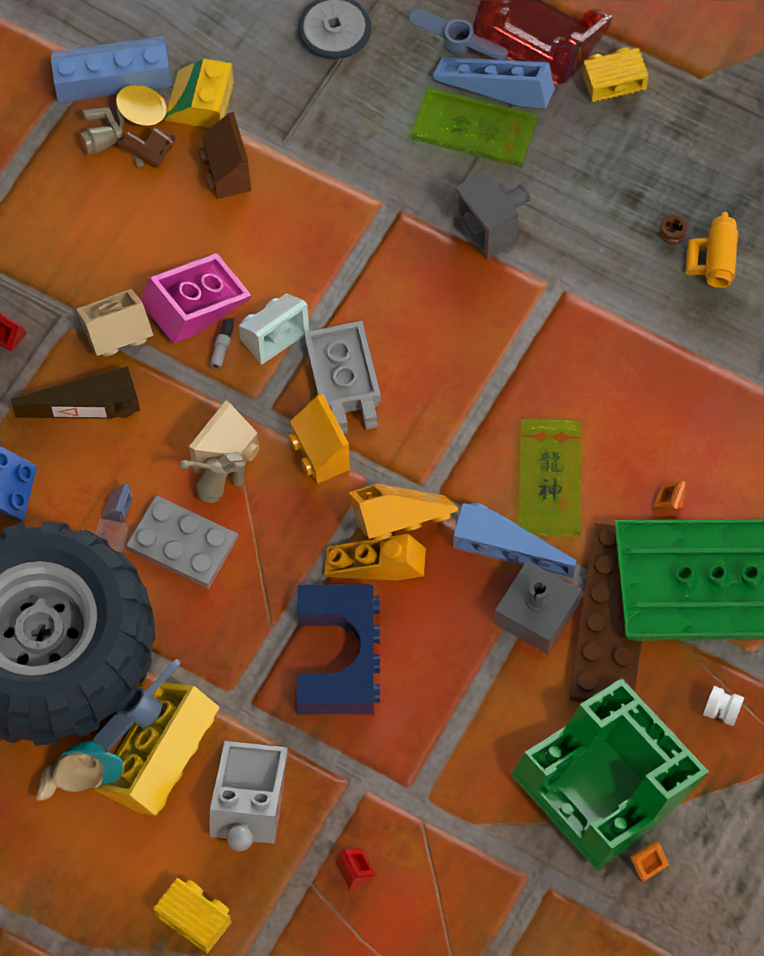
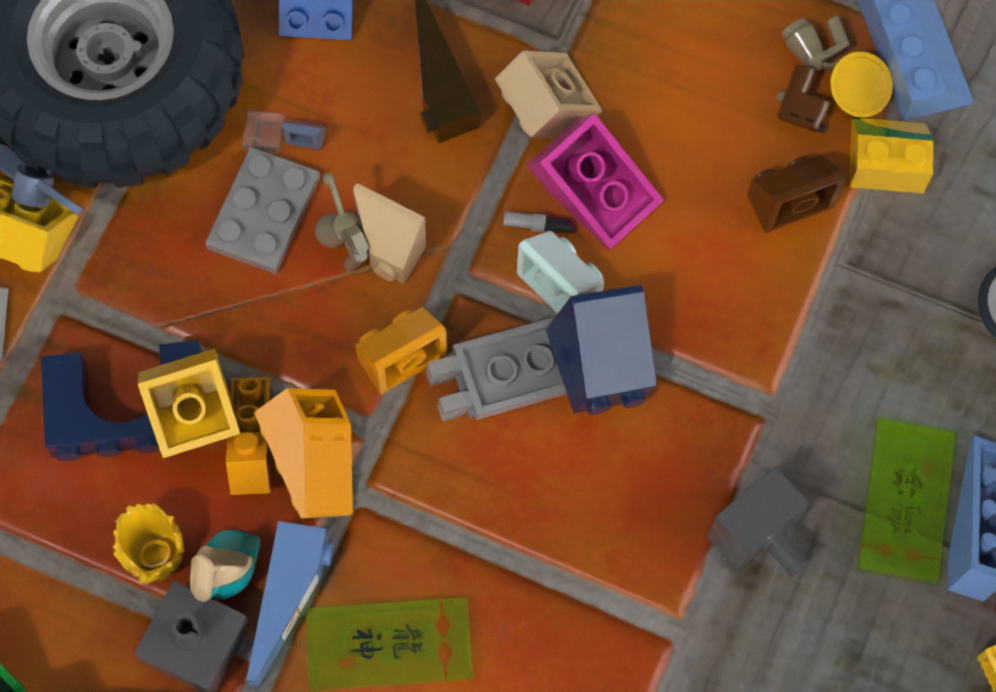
camera: 80 degrees right, 5 degrees up
none -> yellow hair [112,503,185,584]
none -> yellow slope [137,349,240,458]
none -> hair [190,530,261,602]
none -> slope [546,285,657,415]

